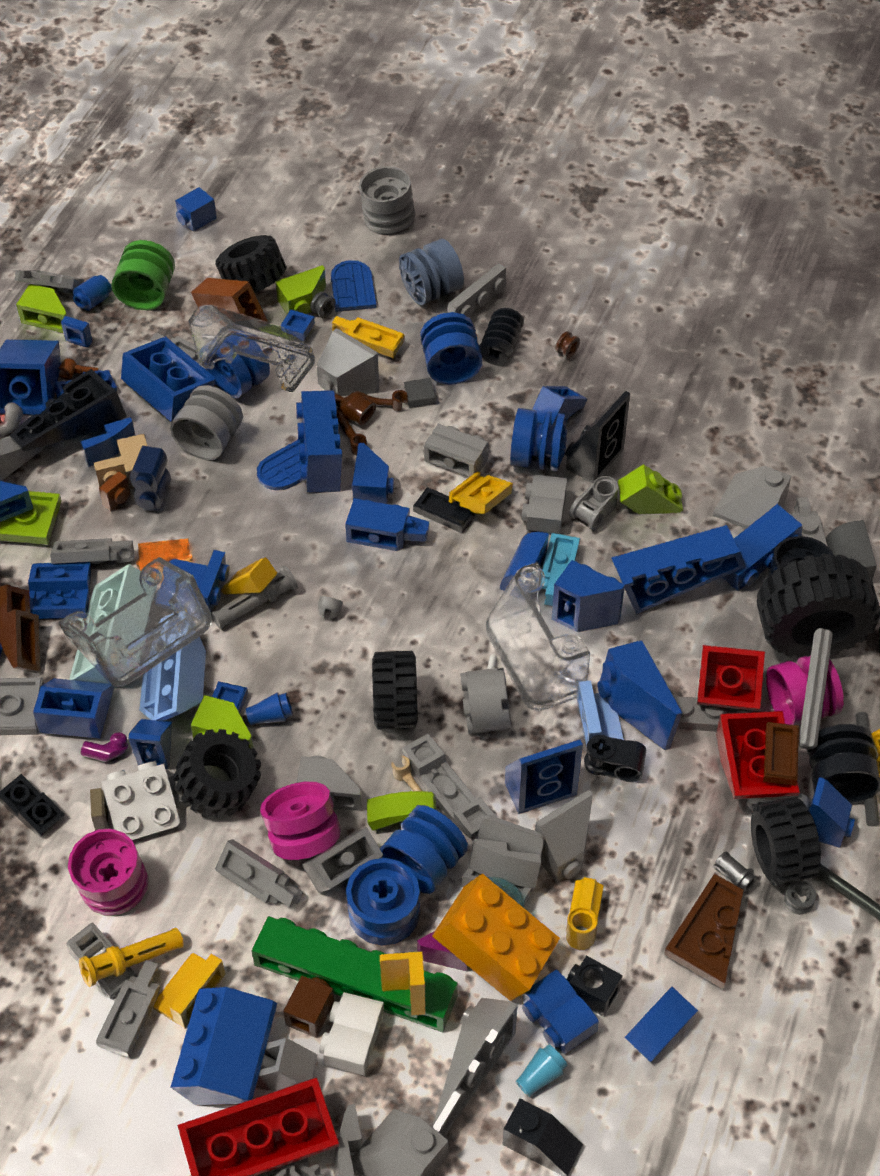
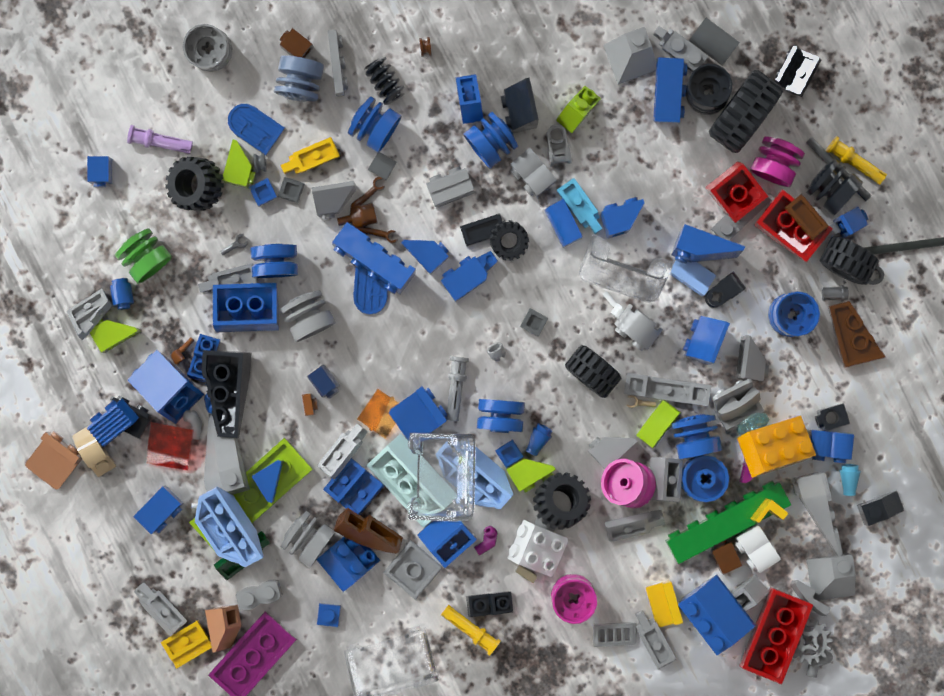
camera: 45 degrees left, 35 degrees up
blue tile [61,316,93,347] -> none
yellow pin [79,928,183,987] -> none
blue slope [81,417,135,467] -> none
tan brick [94,434,148,490] -> none
blue slope [128,719,172,770] -> none
clear windscreen [188,305,316,392] -> none
dark orange slope [191,278,269,339] -> none
yellow slope [221,557,277,595] -> none
yellow plate [449,471,513,515] -> none
yellow piece [566,877,604,950] -> none
blue wedge [611,525,745,615] -> none
blue slope [624,987,698,1062] -> none
light grey axle [799,628,833,750] -> none
none -> lavender pin [127,125,193,154]
none -> dark grey tile [278,177,305,204]
none -> reddish brown brick [279,28,314,58]
none -> blue wheel [477,399,525,433]
none -> black tyre [489,220,529,261]
none -> dark grey plate [520,308,548,337]
none -> blue wheel [768,291,820,337]

